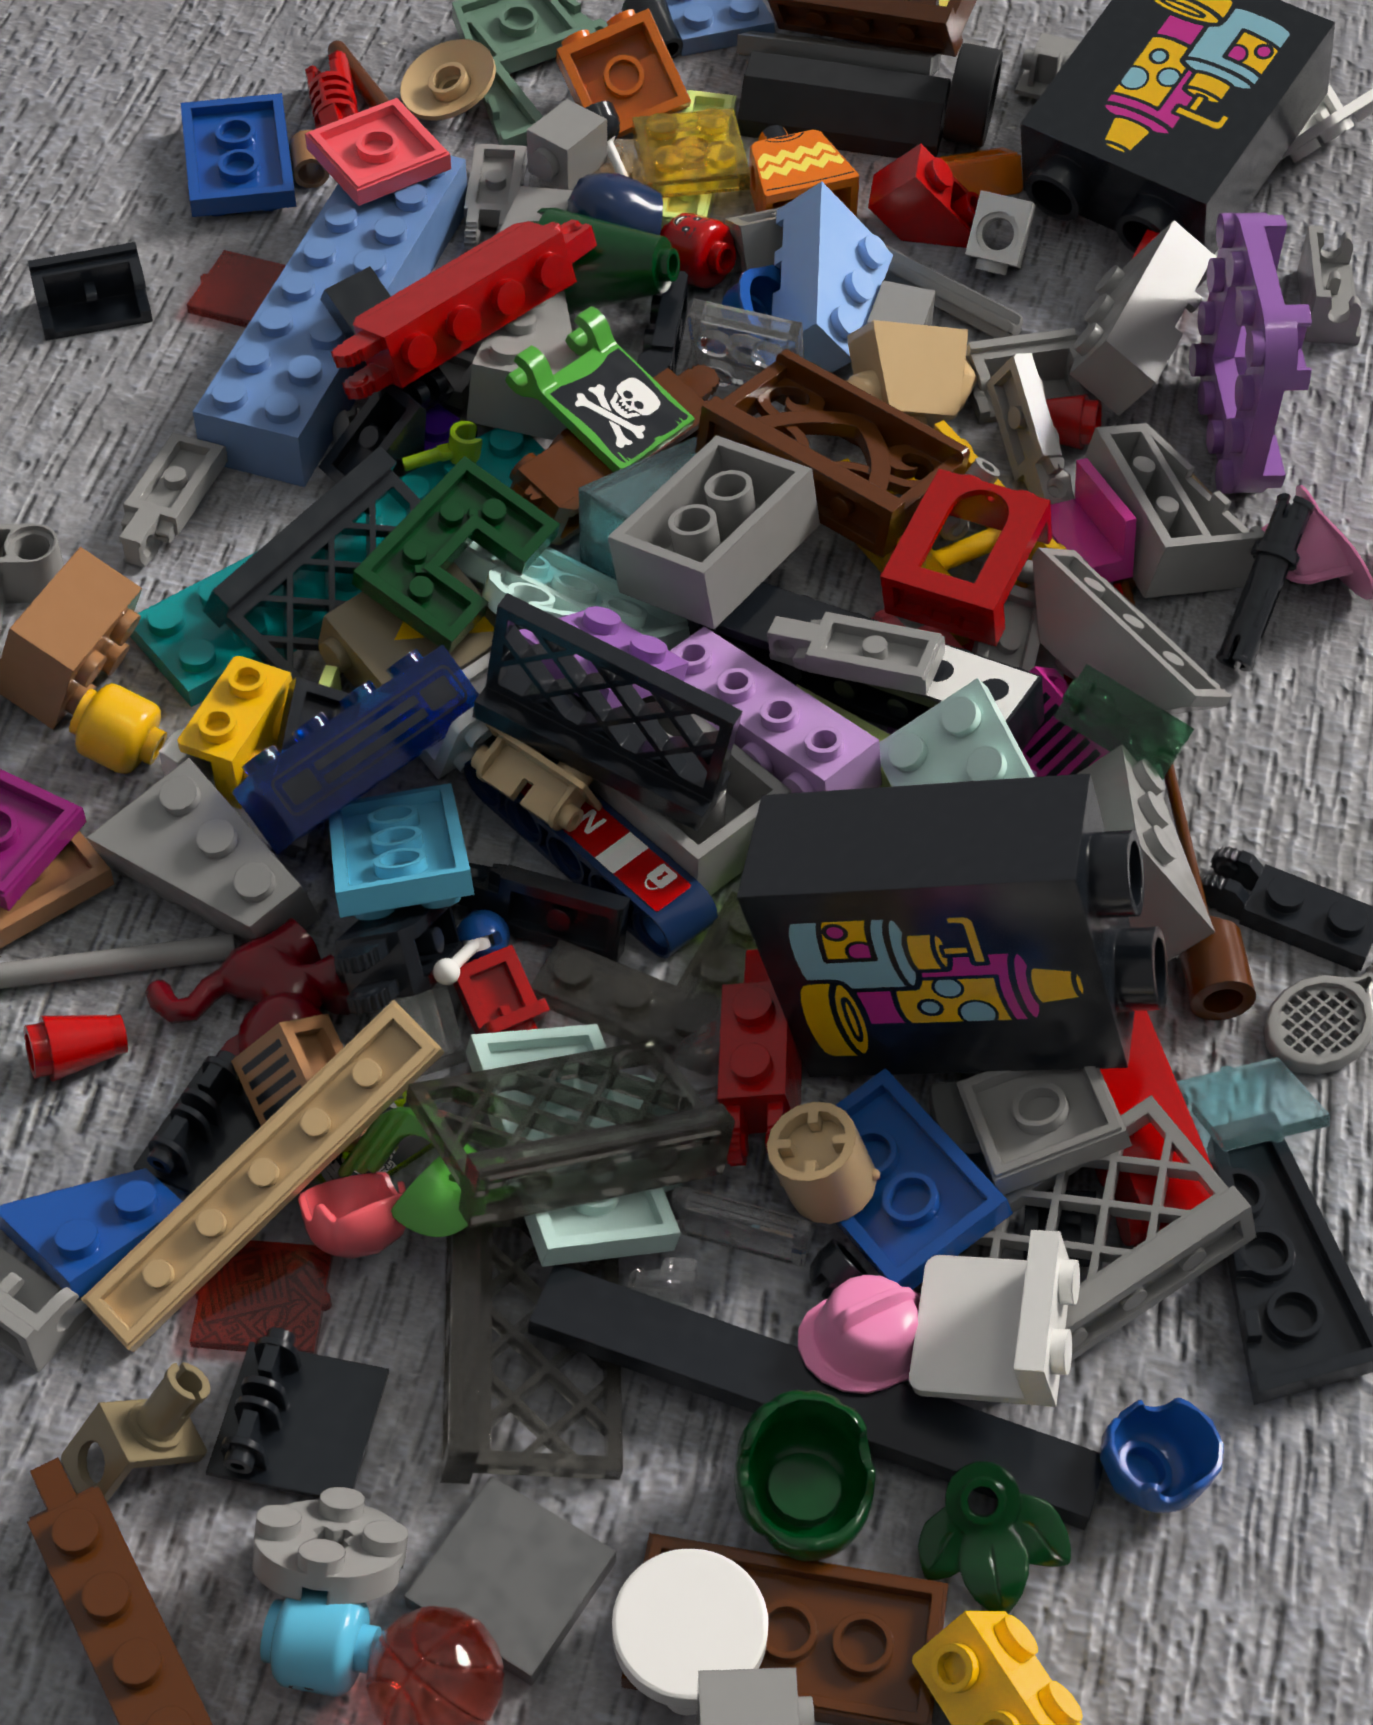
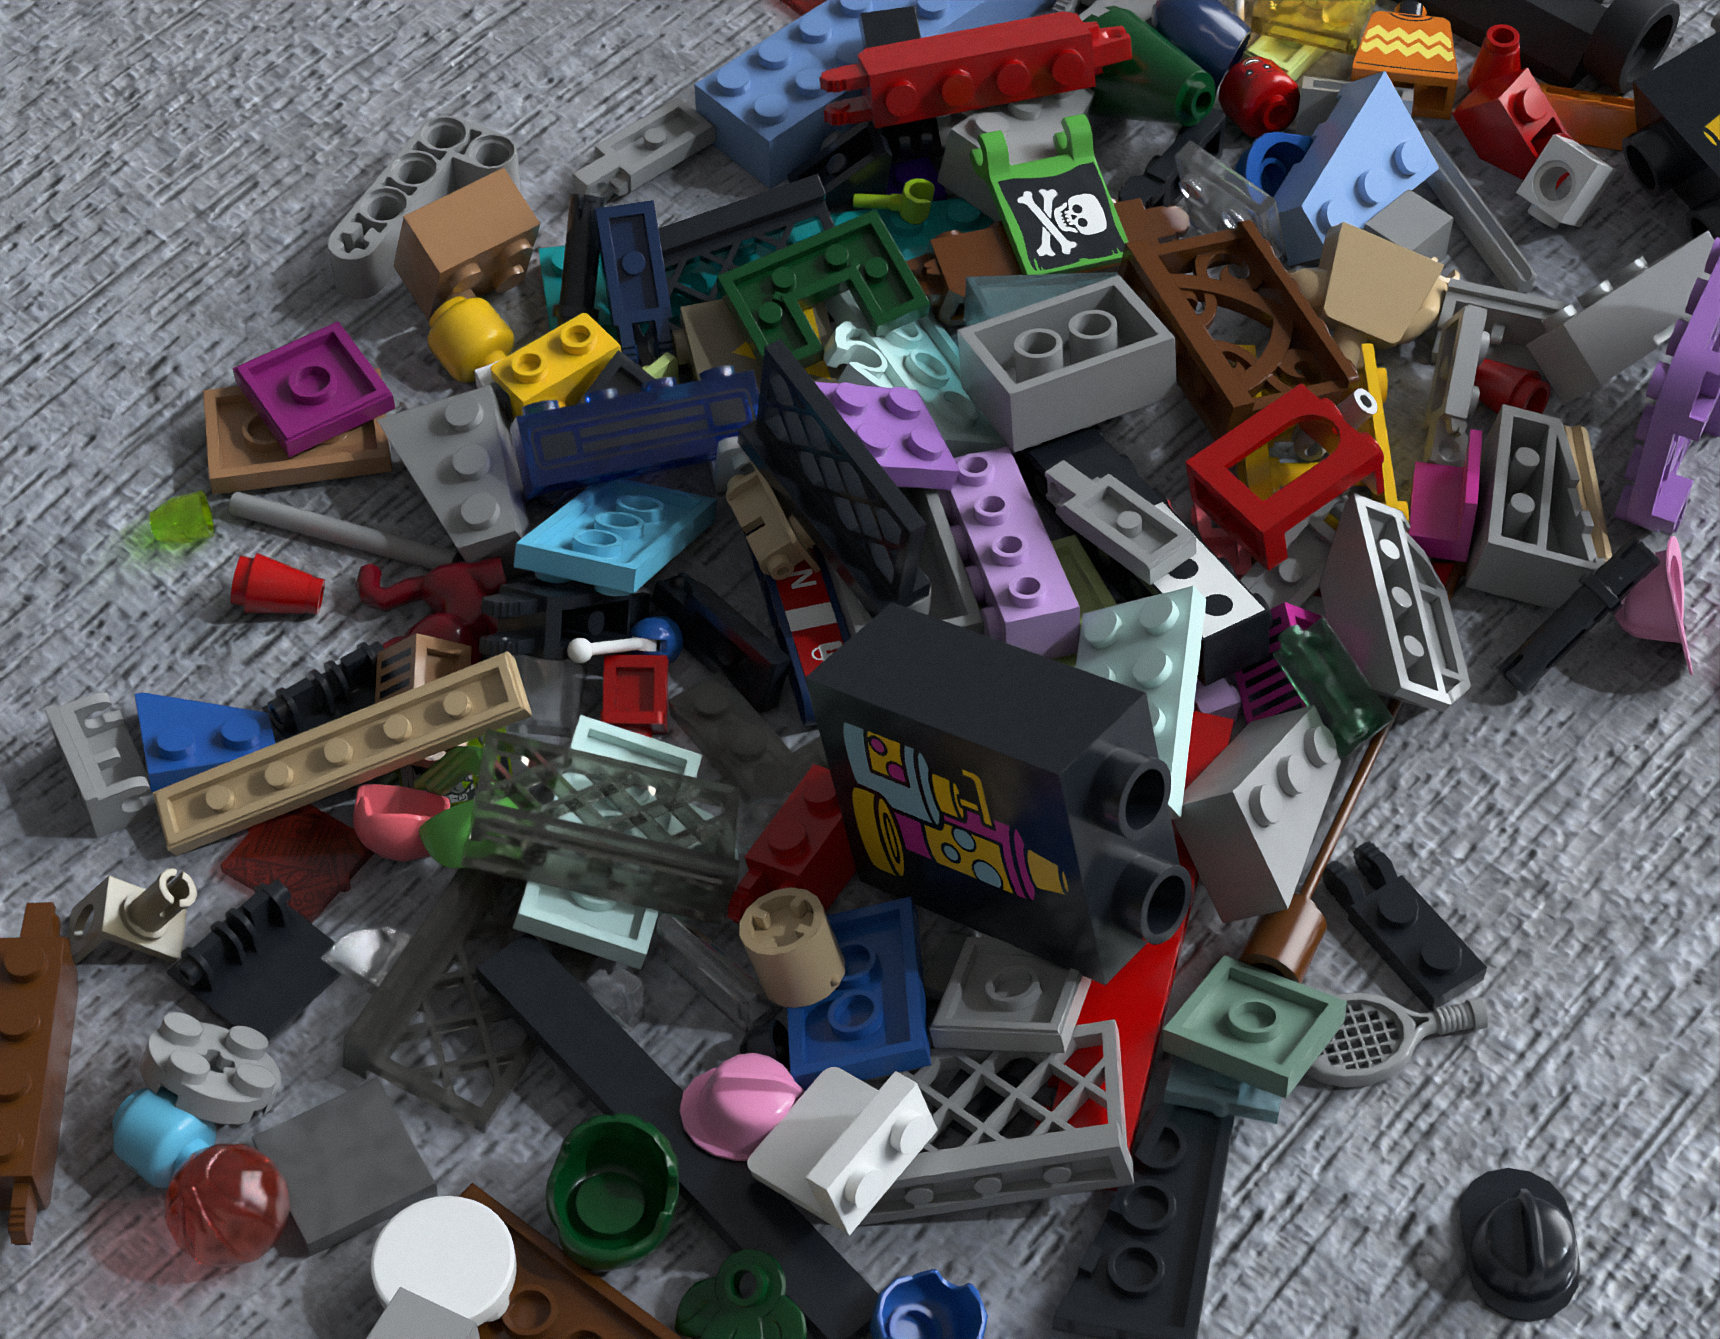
camera: 30 degrees right, 0 degrees up
none -> clear tile [320,927,414,996]
none -> black pin [552,194,607,327]
none -> dark blue hinge [593,200,674,365]
none -> sand green plate [1161,955,1347,1099]
none -> red cone [1467,24,1521,92]

